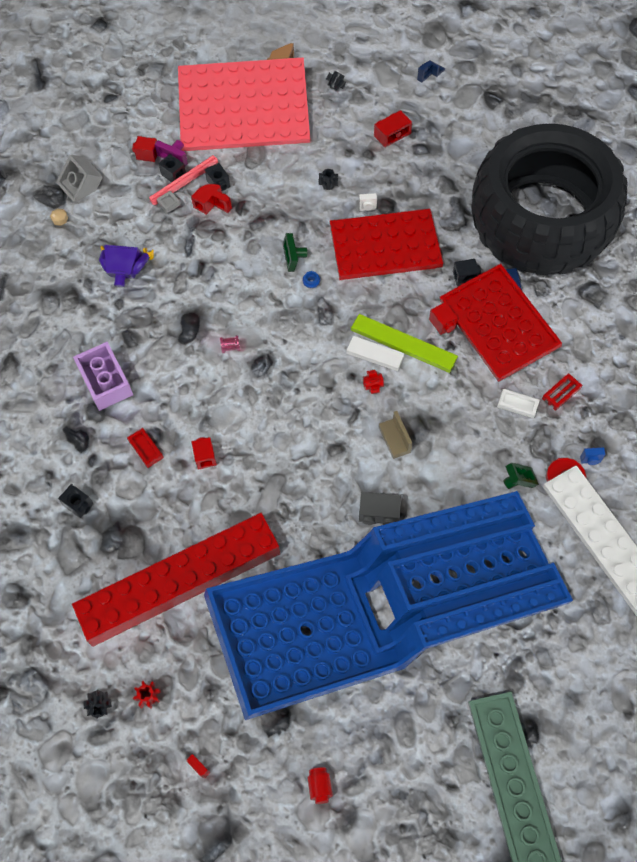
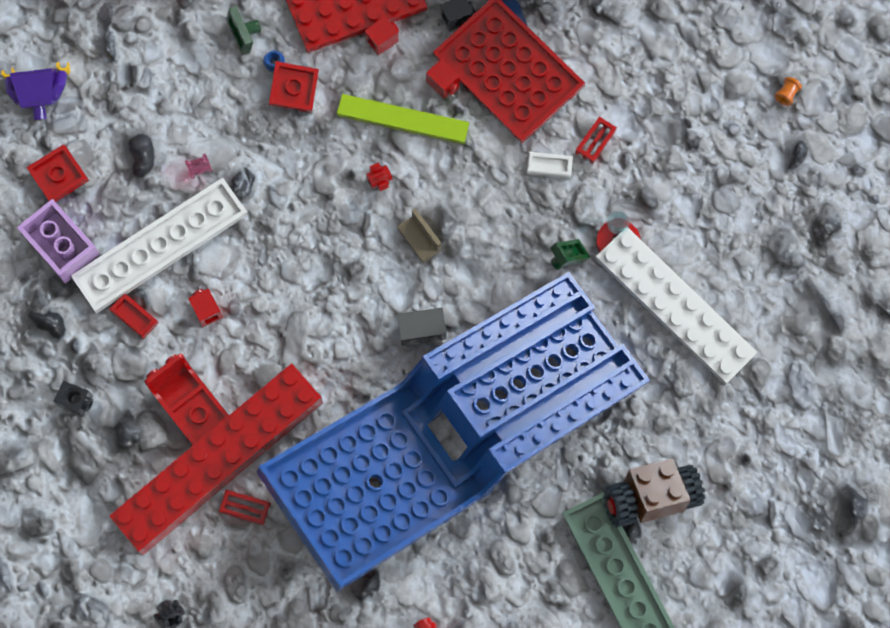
camera: 20 degrees left, 10 degrees up
red gear [133,681,161,709] -> none
white tile [347,336,405,371] -> none
blue plate [580,447,605,465] -> none
none -> red plate [26,144,89,202]
none -> white plate [71,178,248,314]
none -> red bracket [144,353,229,445]
none -> red tile [218,489,271,526]
none -> red plate [269,61,319,113]
none -> red brick [365,16,400,56]
none -> brick [603,458,705,528]
none -> clear light blue plate [607,212,630,234]

